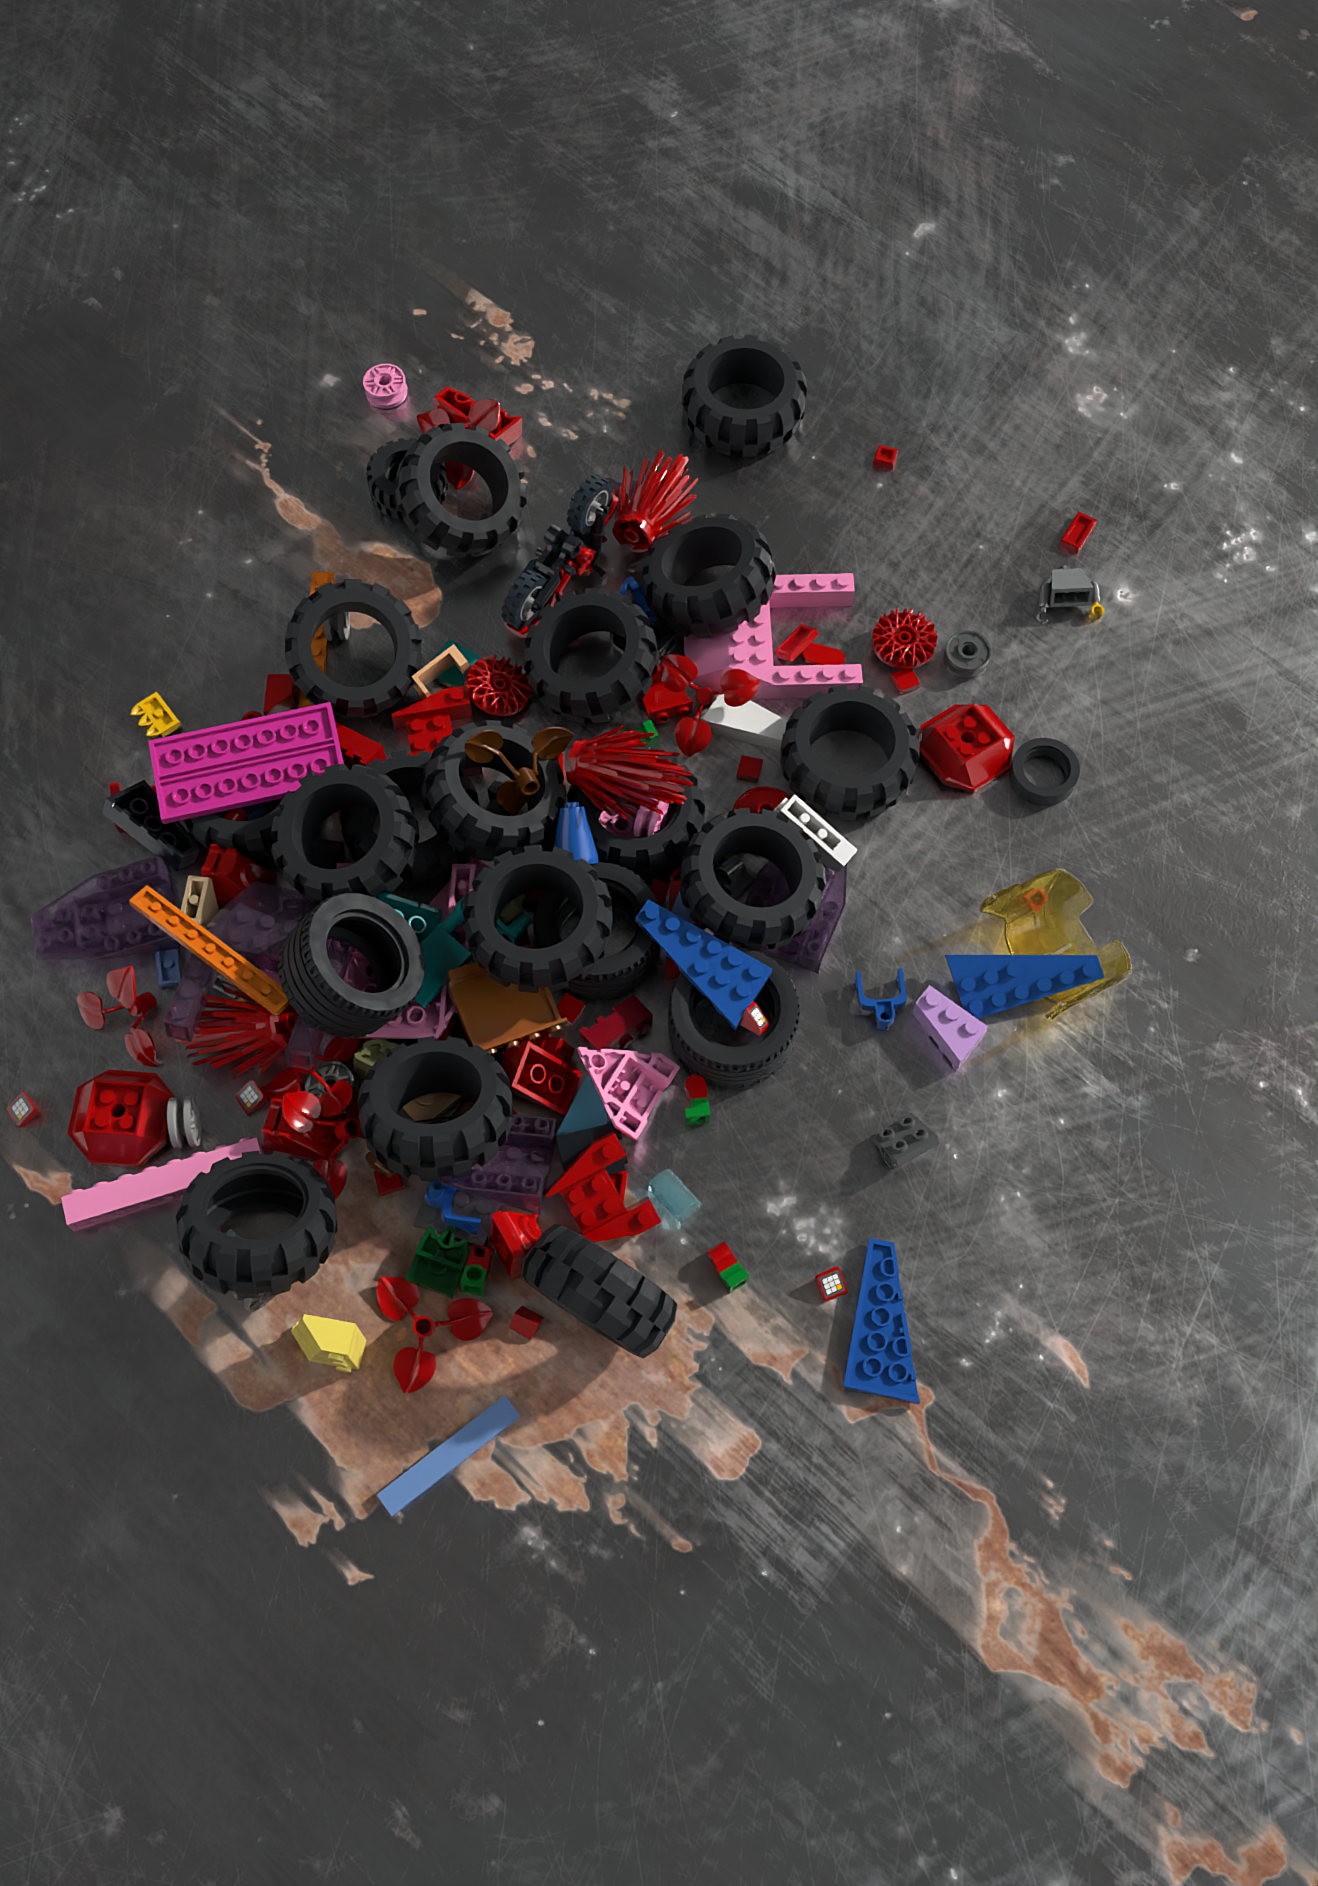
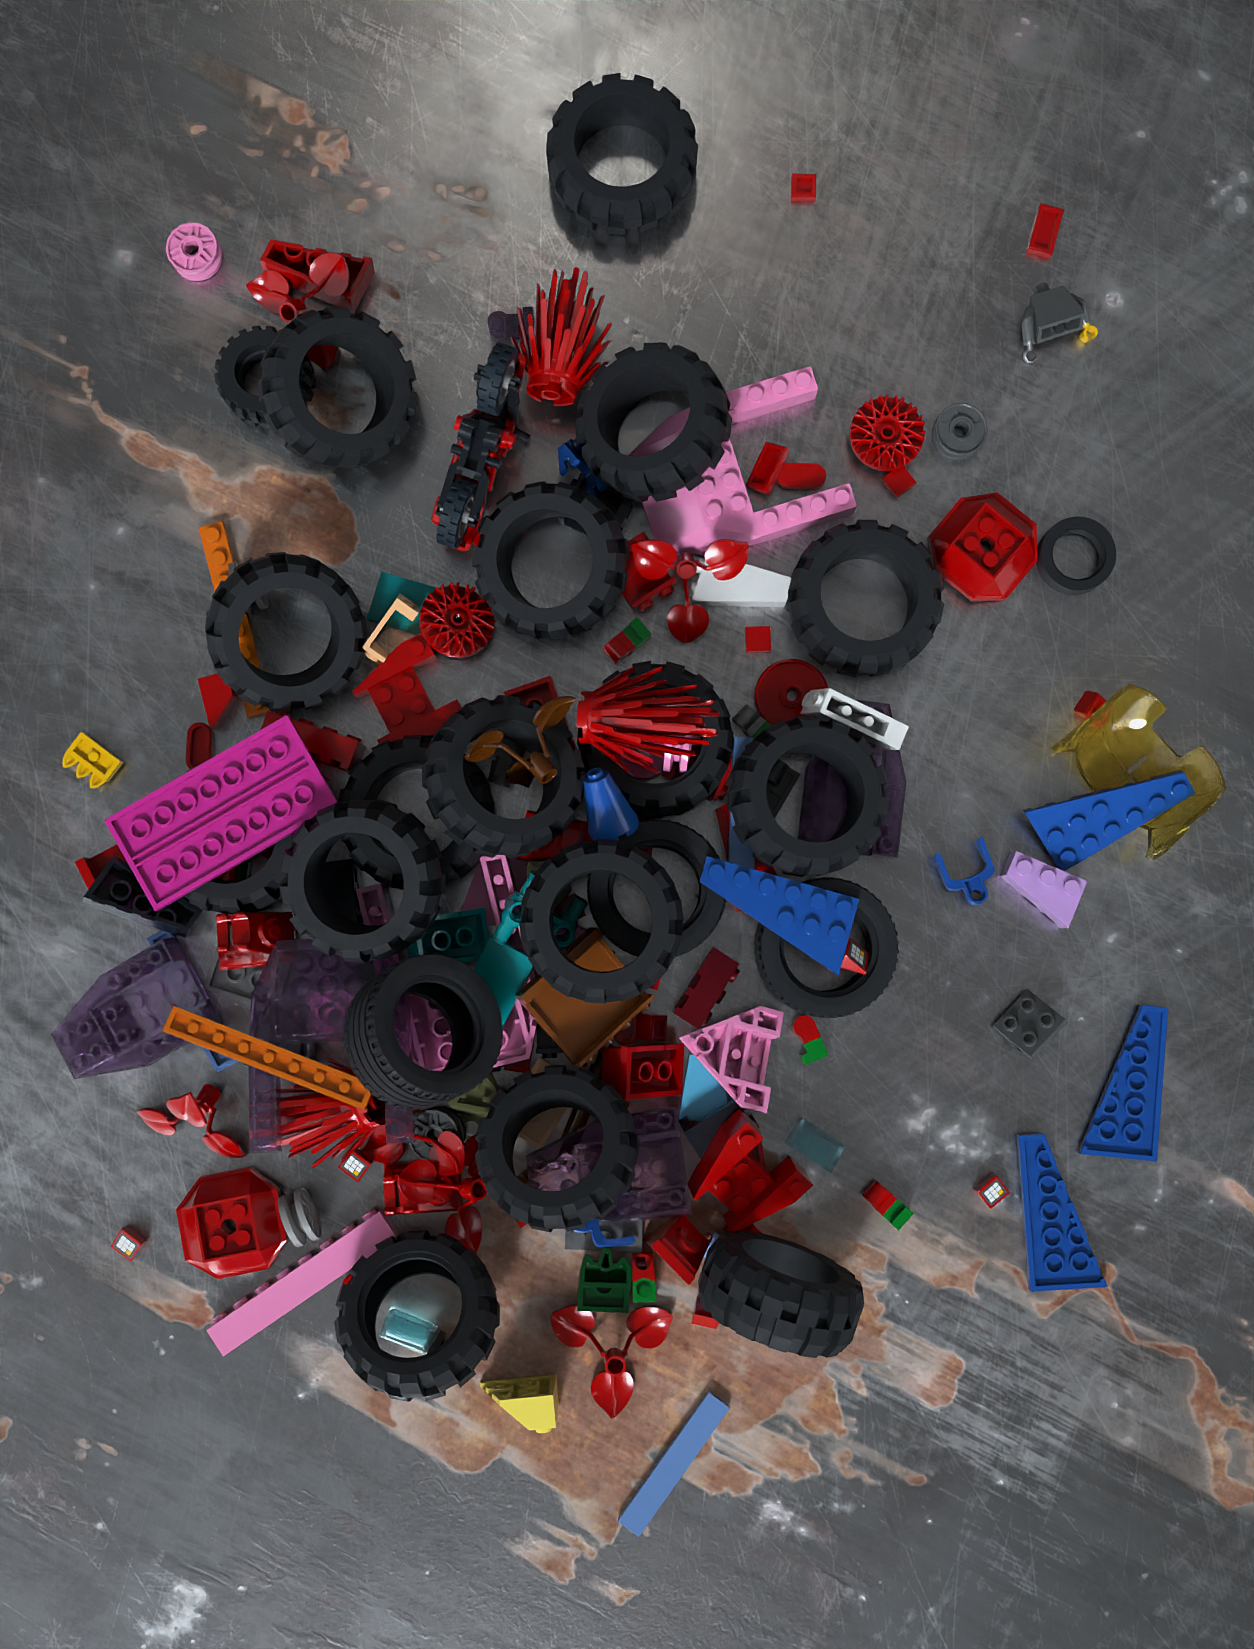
camera: 15 degrees left, 20 degrees up
tan slope [181,875,218,930] -> none
red slope [651,878,669,906] -> none
none -> blue wing [1078,1005,1168,1162]

